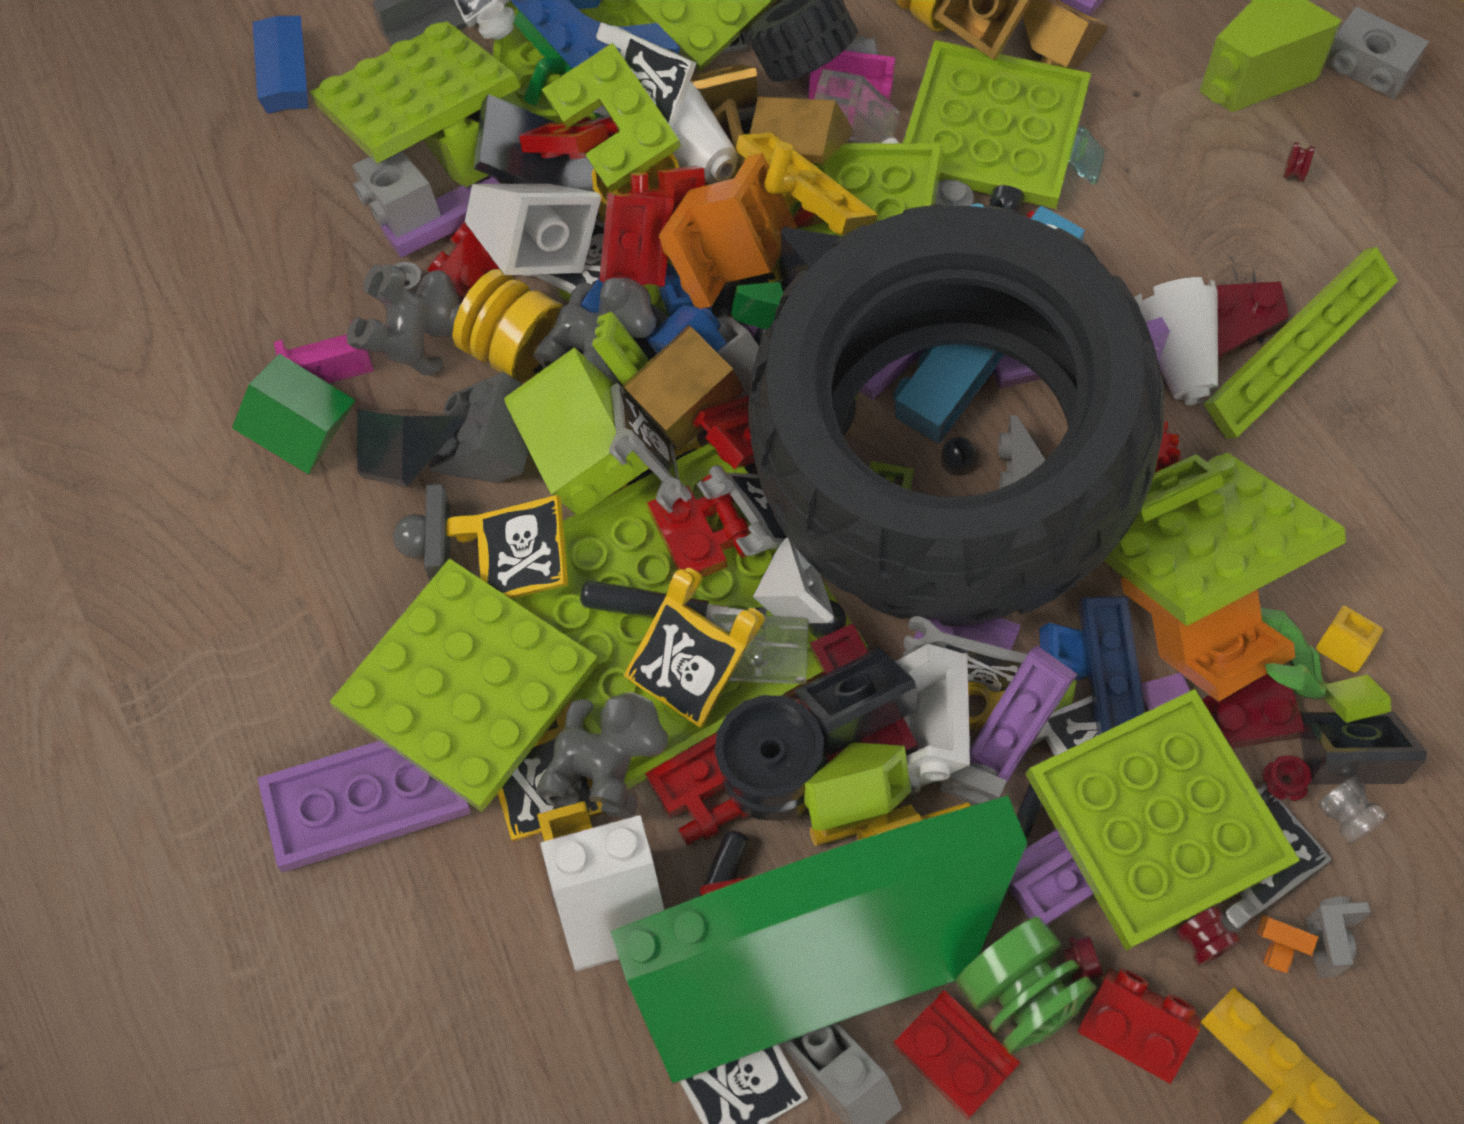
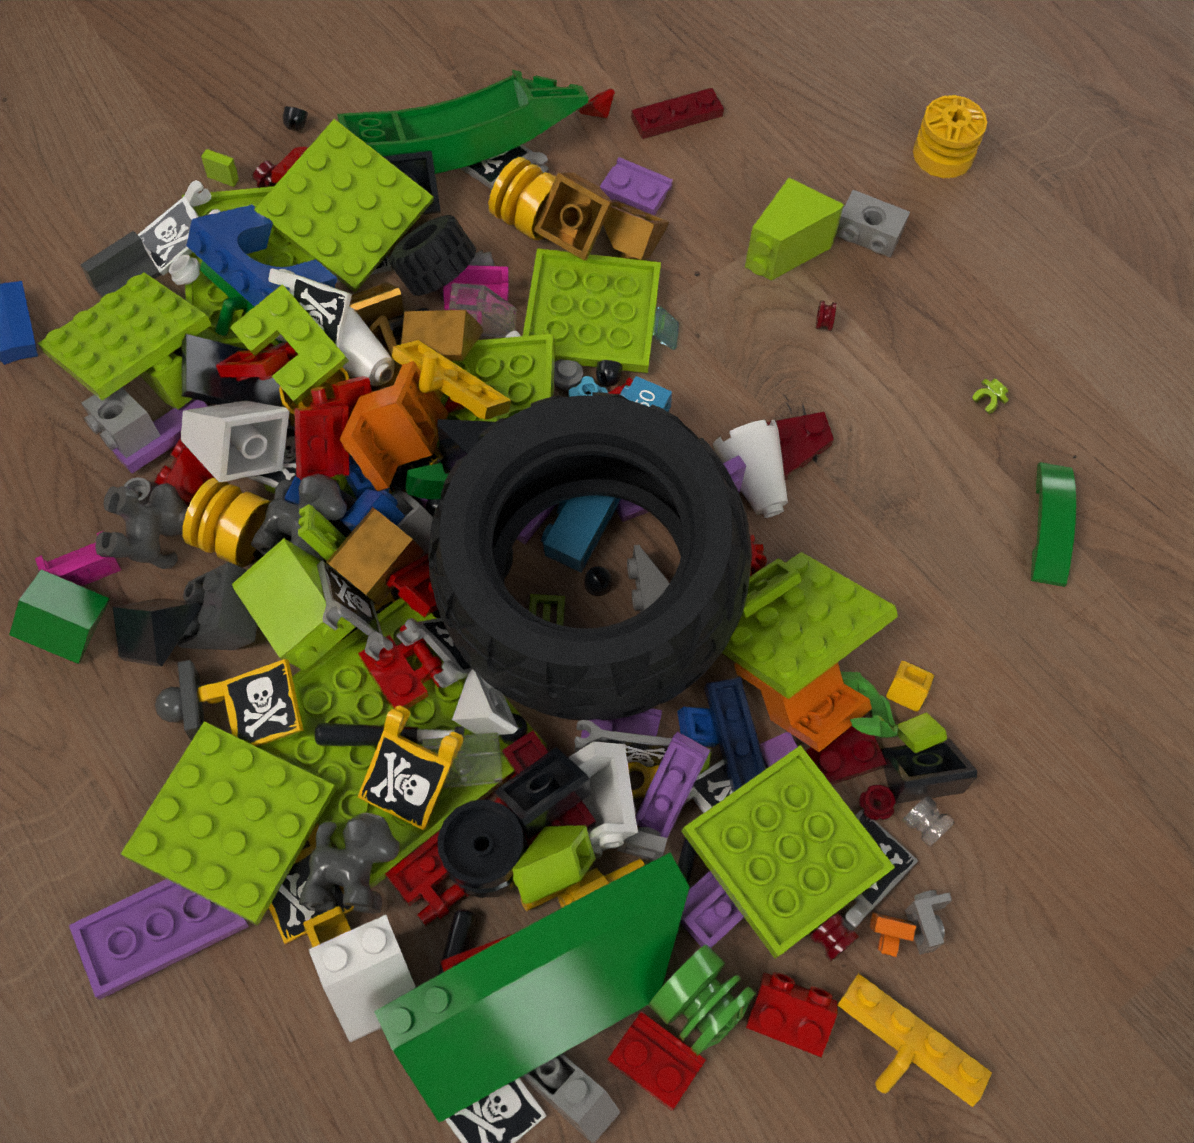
camera: 15 degrees left, 0 degrees up
dark red plate [1063,936,1104,979] -> none
lime plate [1203,246,1398,439] -> none

